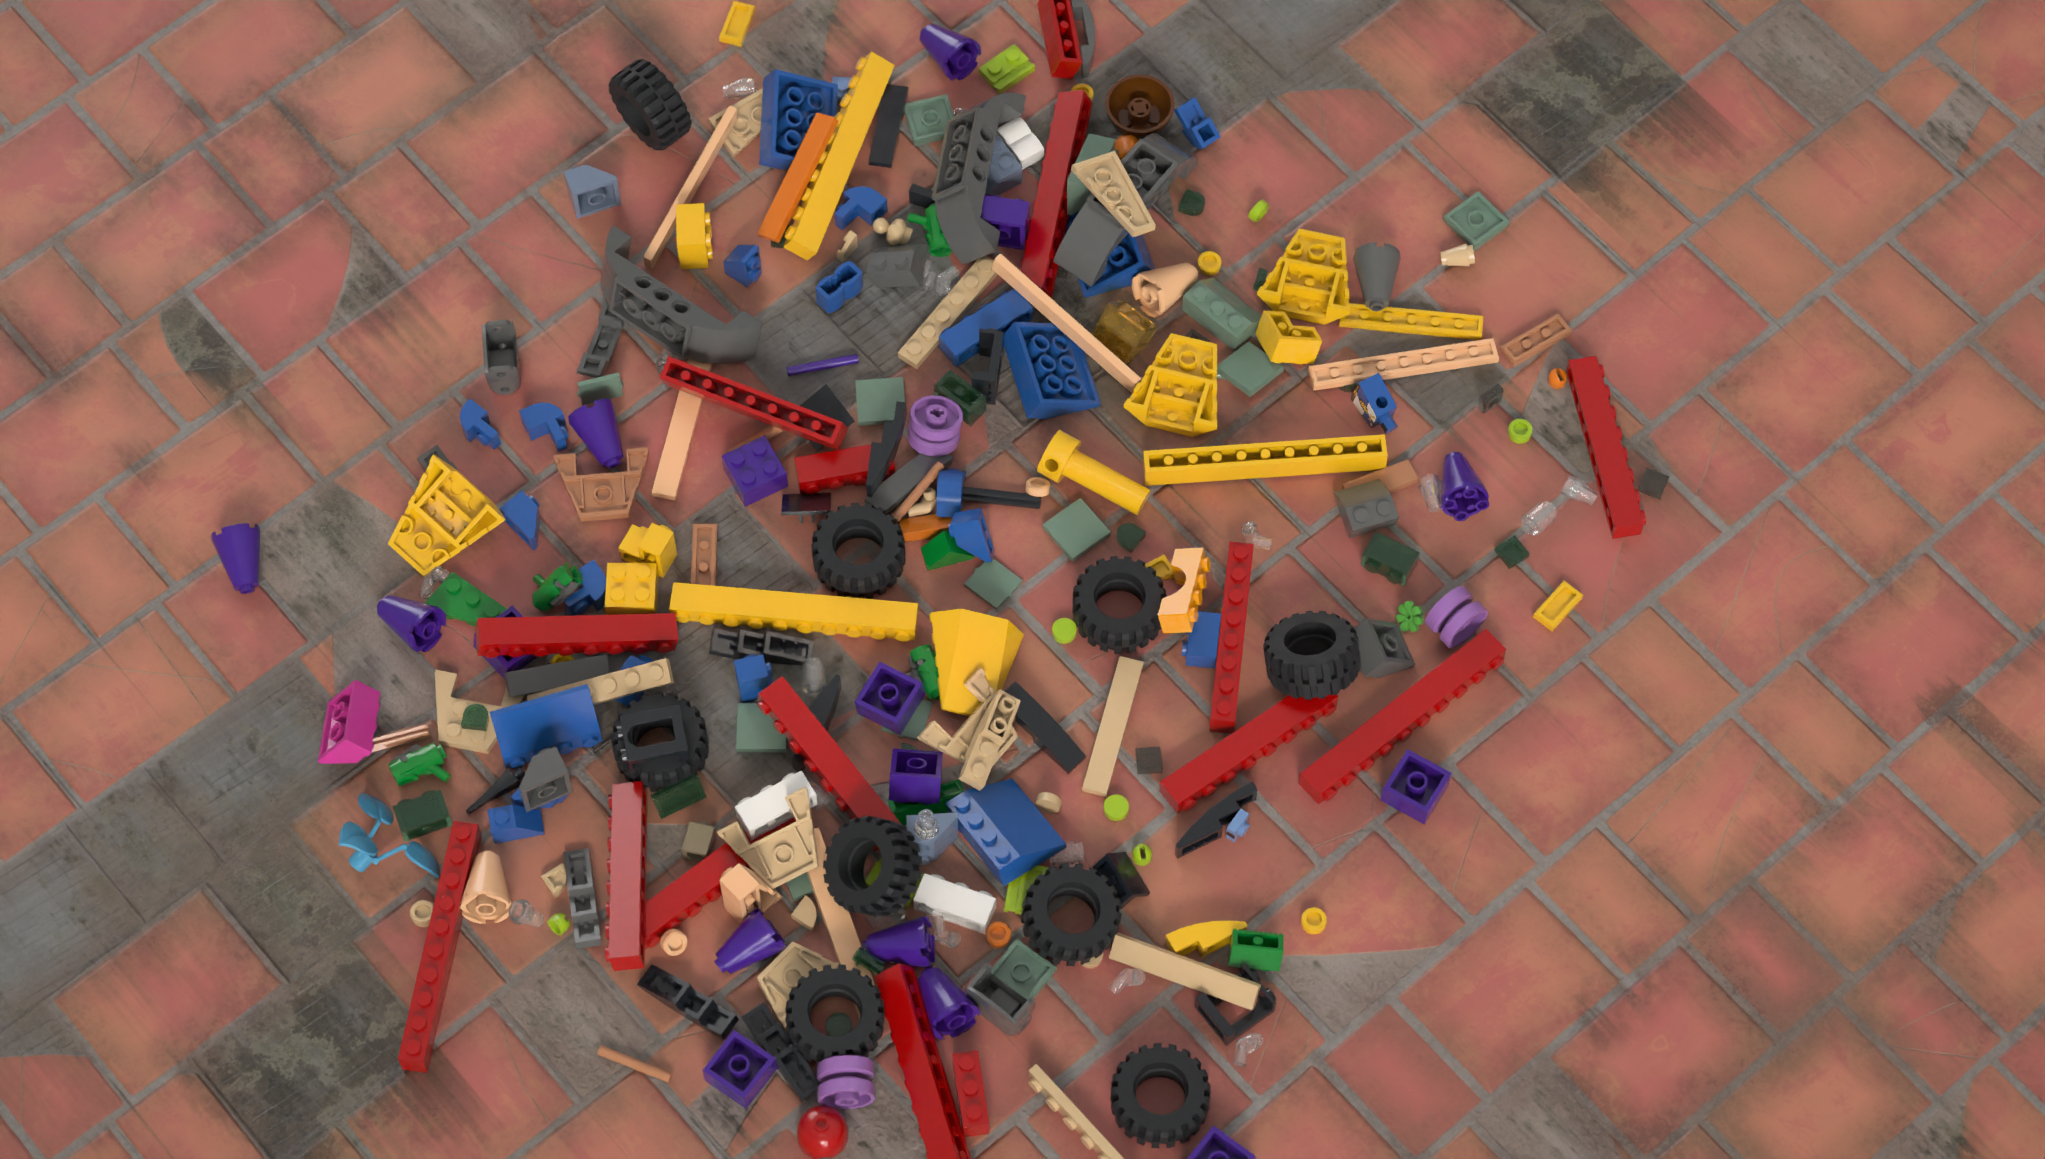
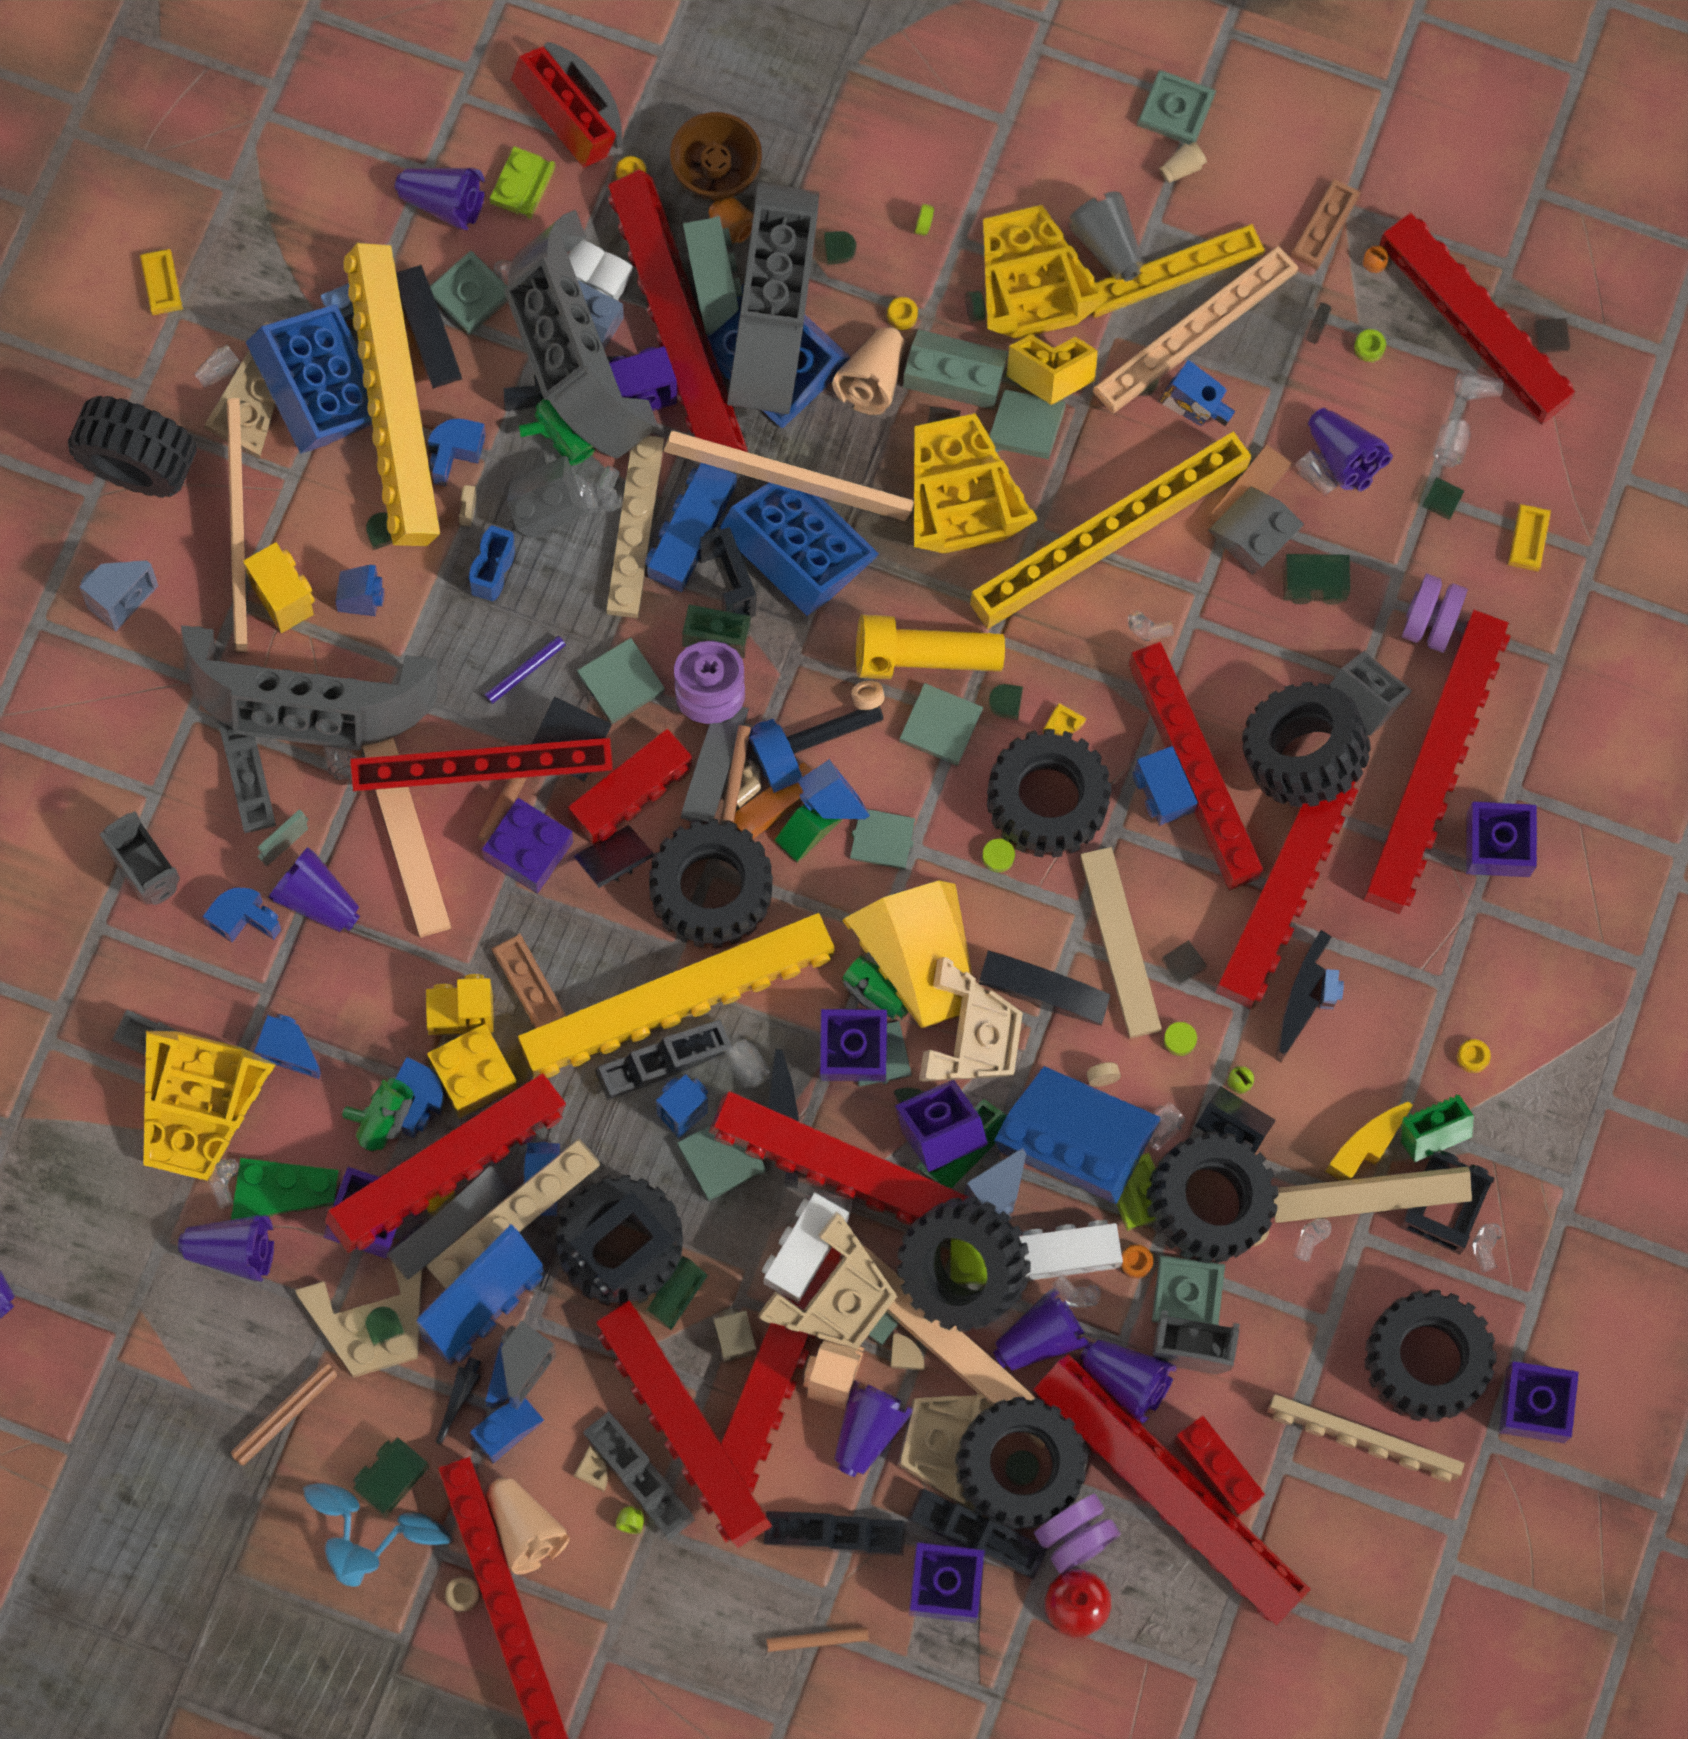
camera: 35 degrees left, 10 degrees up
dark pink slope [318,680,380,764] -> none
green piece [388,742,451,787] -> none
blue brick [460,399,501,450] -> none
clear cone [508,899,544,927] -> none
nougat wing [554,447,649,522] -> none
light nougat tile [660,929,687,956] -> none
orange tile [757,113,839,243] -> none
clear green pin [852,947,886,975] -> none
black slope [866,401,907,497] -> none
tan animal [873,217,912,246] -> none
clear cone [914,809,939,840] -> none
tan slope [958,689,1021,791] -> none
tan wing [1071,151,1156,237] -> none
clear yellow slope [1091,300,1158,366] -> none
light orange arch [1158,548,1211,633] -> none
blue brick [1174,98,1221,149] -> none
bright green plant [1395,601,1423,632] -> none

